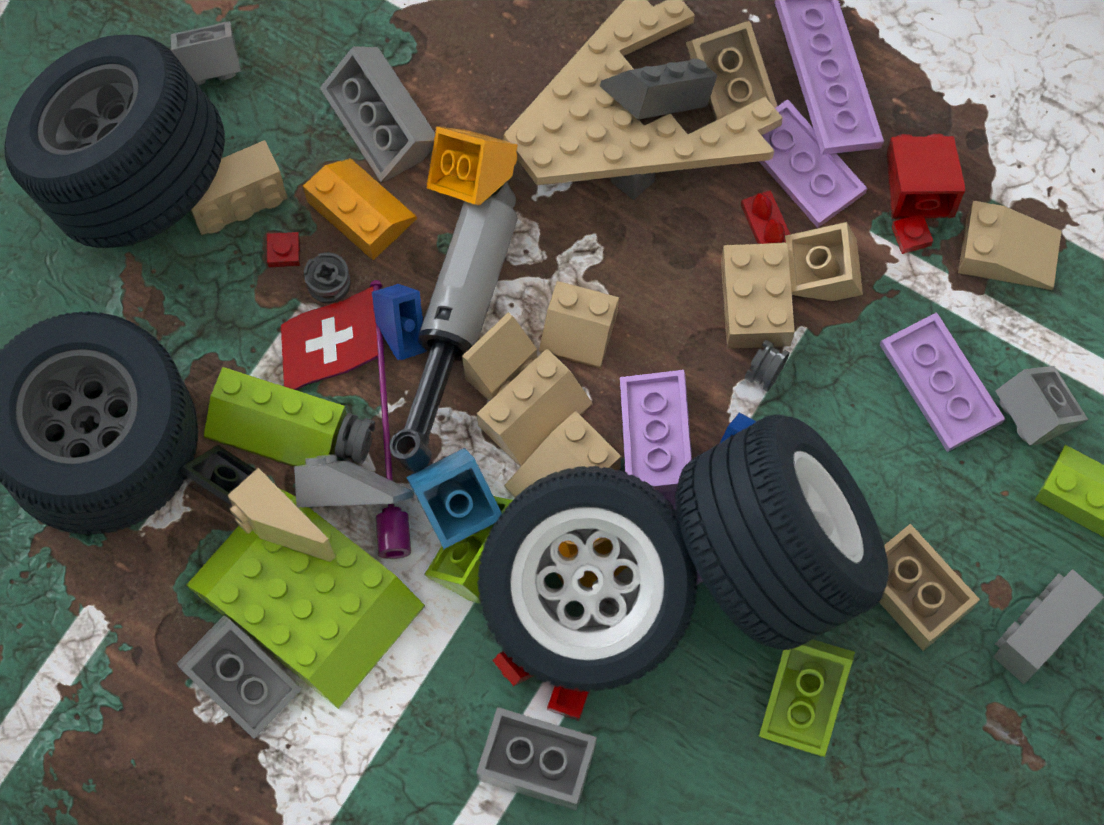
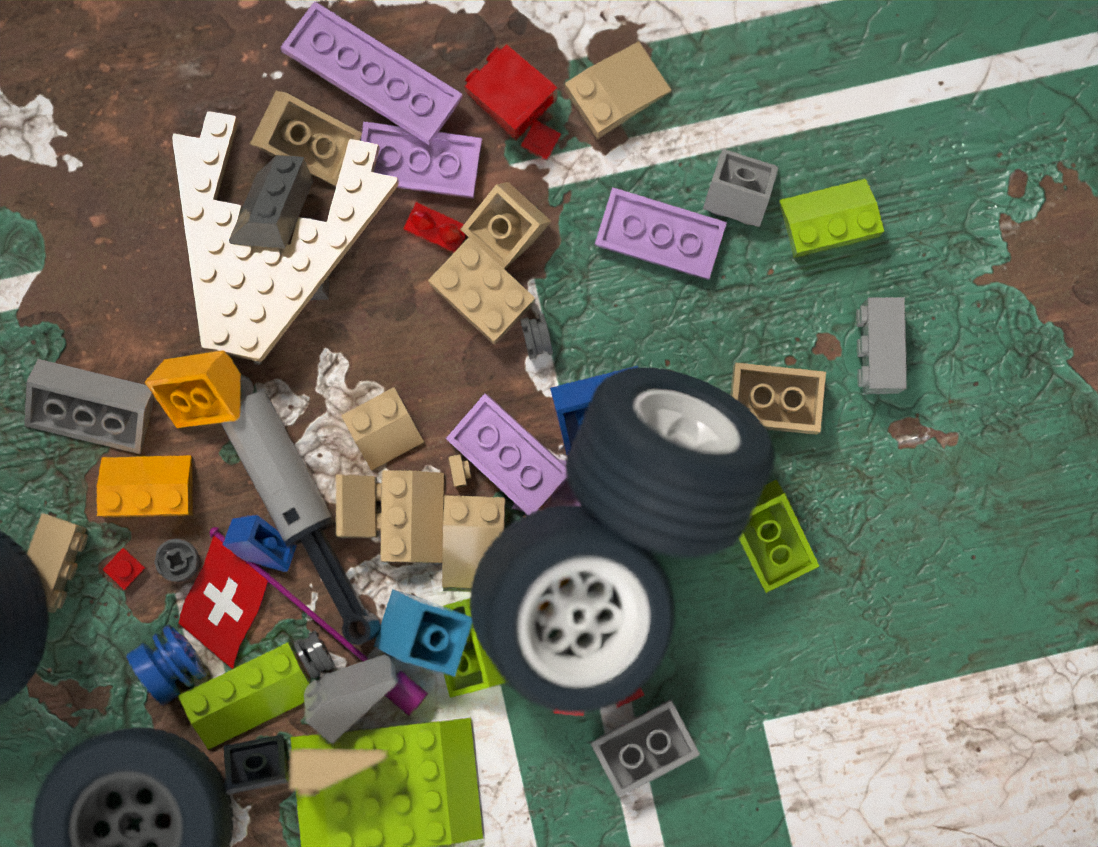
camera: 45 degrees left, 15 degrees up
none -> blue wheel [127,624,206,706]
none -> tan plate [449,455,471,488]

